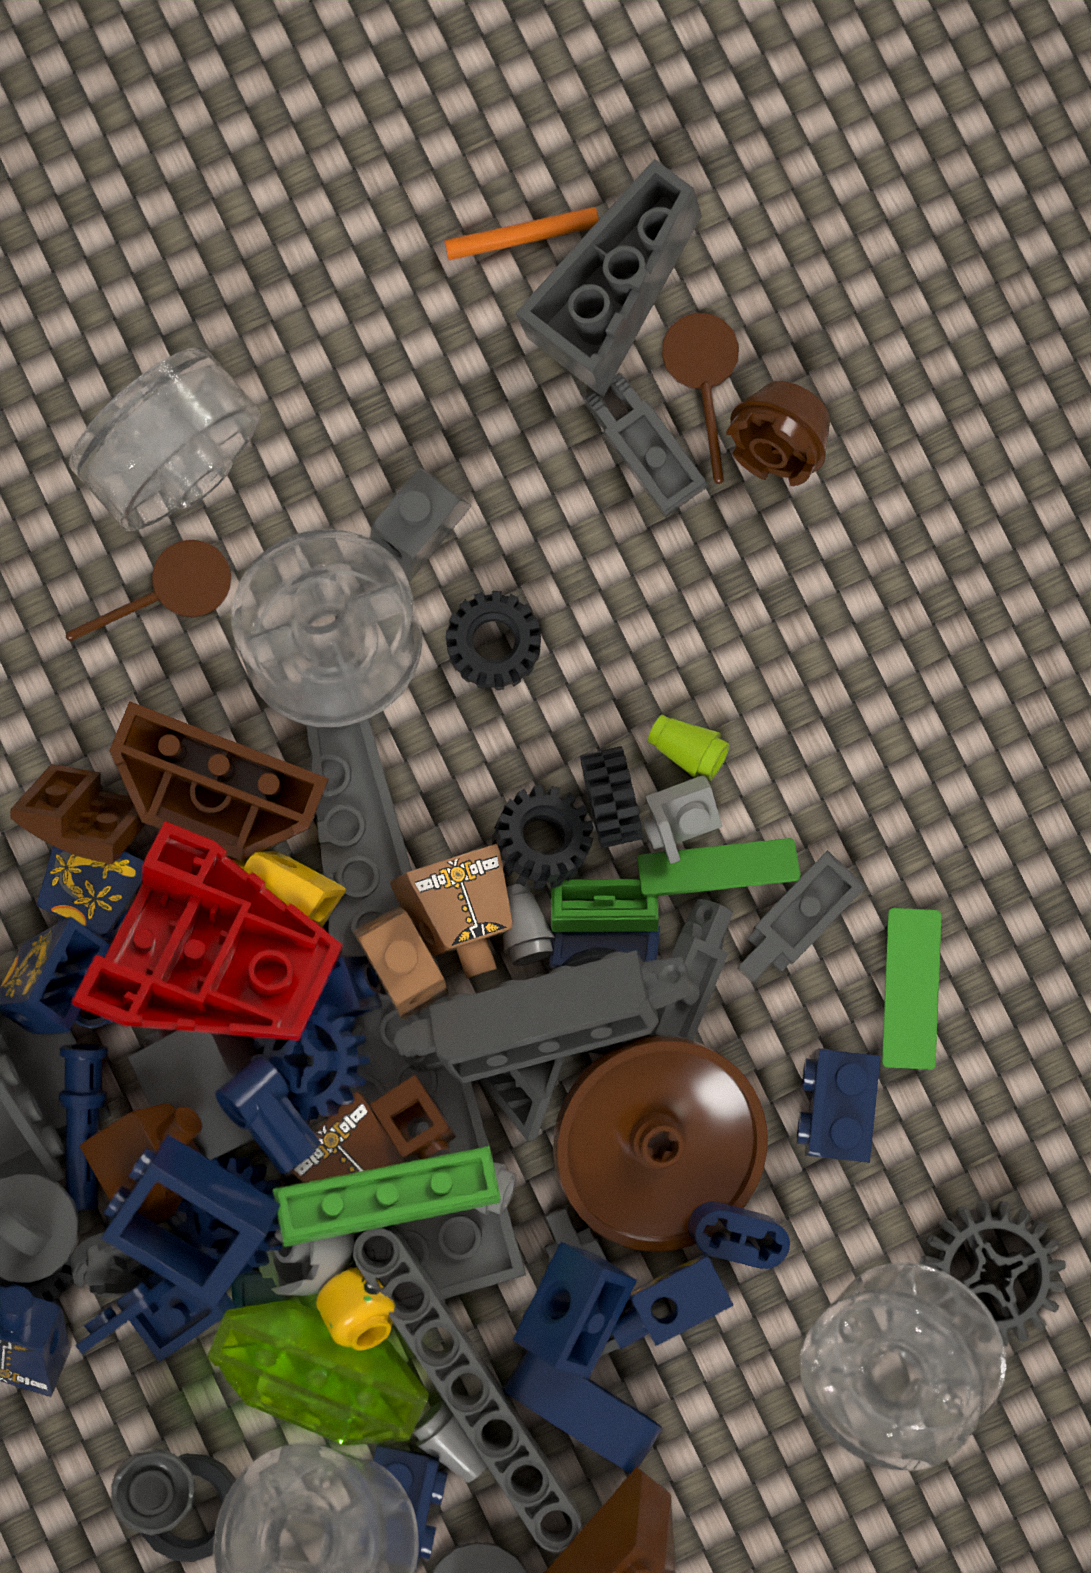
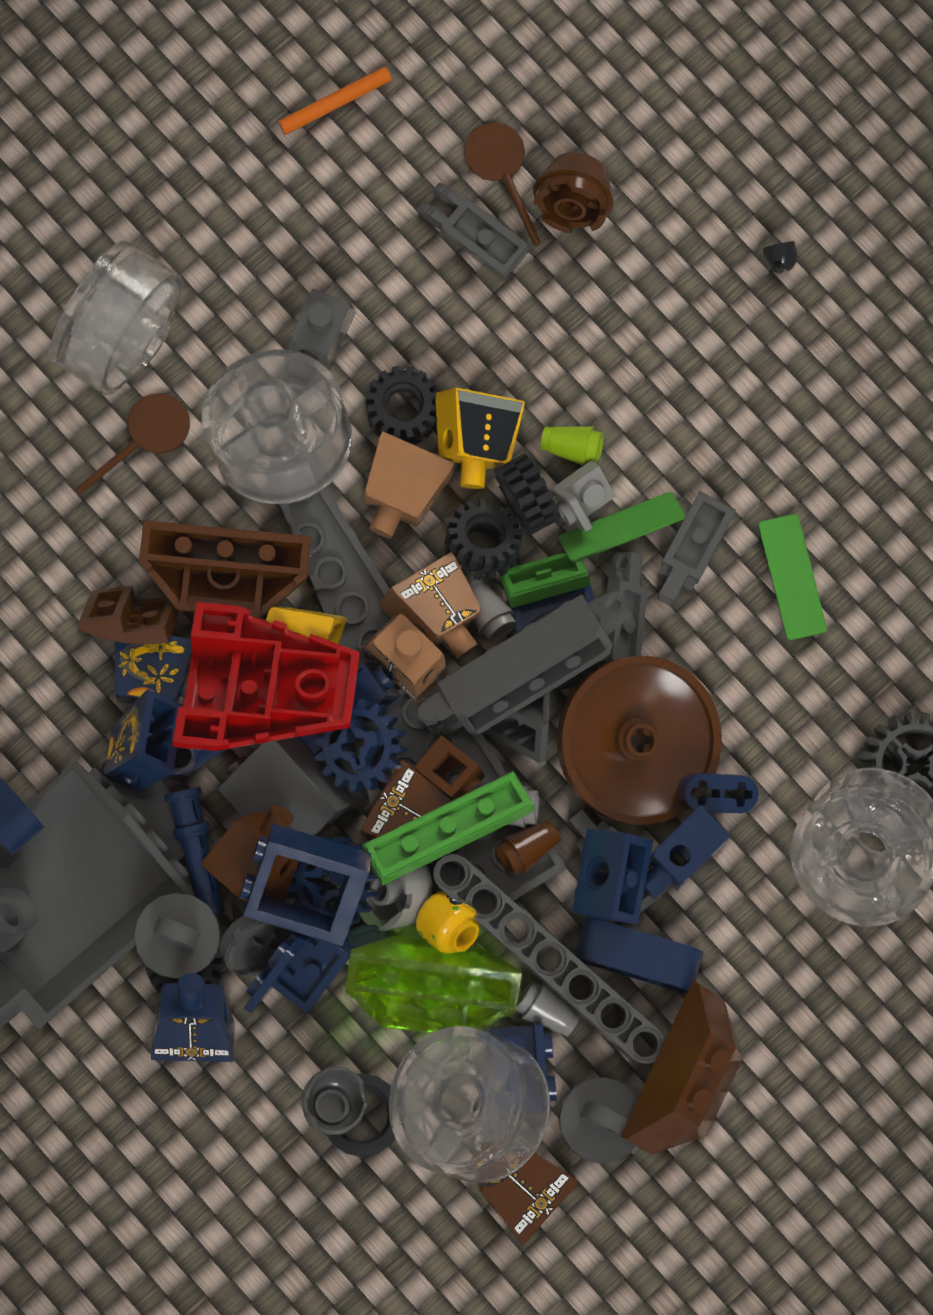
camera: 25 degrees left, 5 degrees down
dark blue piece [215,1057,322,1174] -> none
dark grey wedge [516,159,702,397] -> none
dark blue bracket [796,1048,881,1163] -> none
none -> medium nougat torso [364,431,455,539]
none -> torso [436,388,525,489]
none -> reddish brown cone [495,820,561,876]
none -> black hinge [763,241,797,273]

